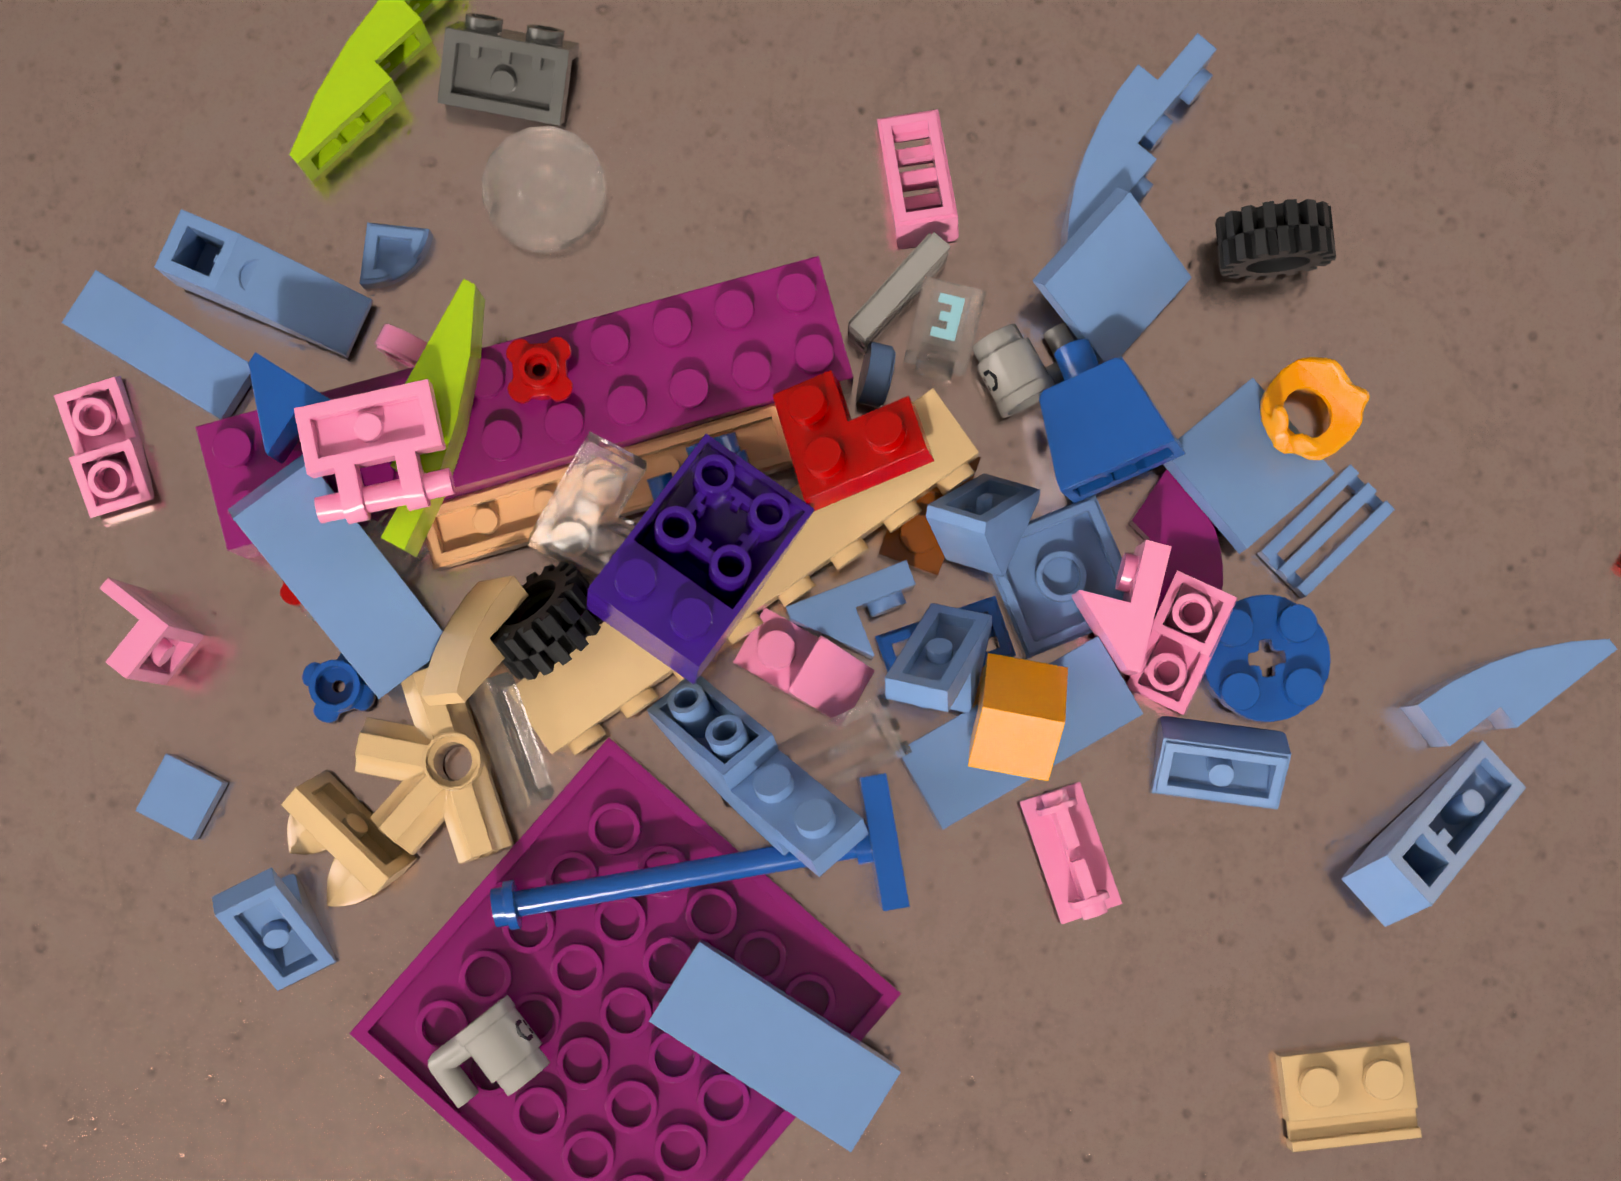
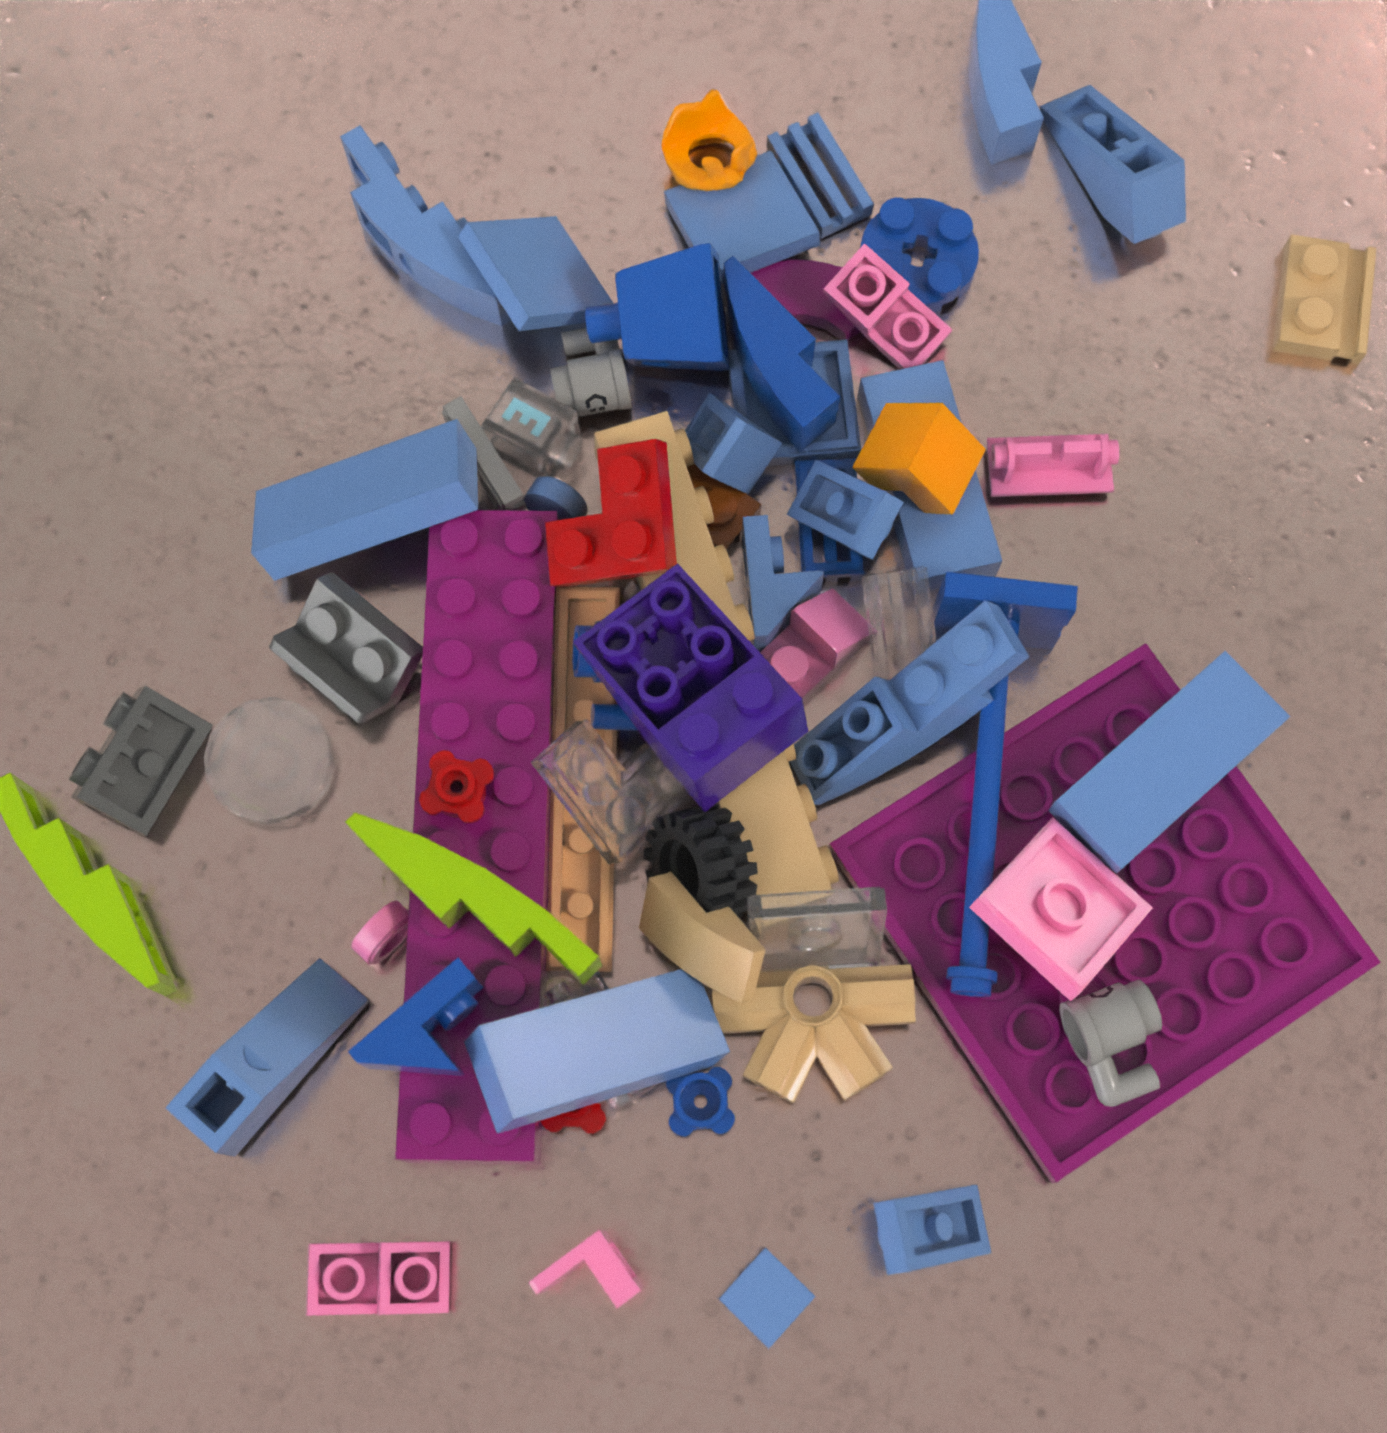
camera: 70 degrees left, 10 degrees down
medium blue tile [61,270,252,420] -> none
tan tile [281,770,417,907] -> none
bright pink plate [294,379,455,524] -> none
medium blue tile [359,222,433,289] -> none
bright pink slope [877,109,959,249] -> none
bright pink slope [1072,540,1172,676] -> none
medium blue slope [1151,716,1291,809] -> none
black tyre [1215,199,1336,279] -> none
none -> medium blue piece [251,419,478,581]
none -> dark grey bracket [269,572,423,723]
none -> blue slope [723,256,840,452]
none -> bright pink tile [969,817,1153,1001]

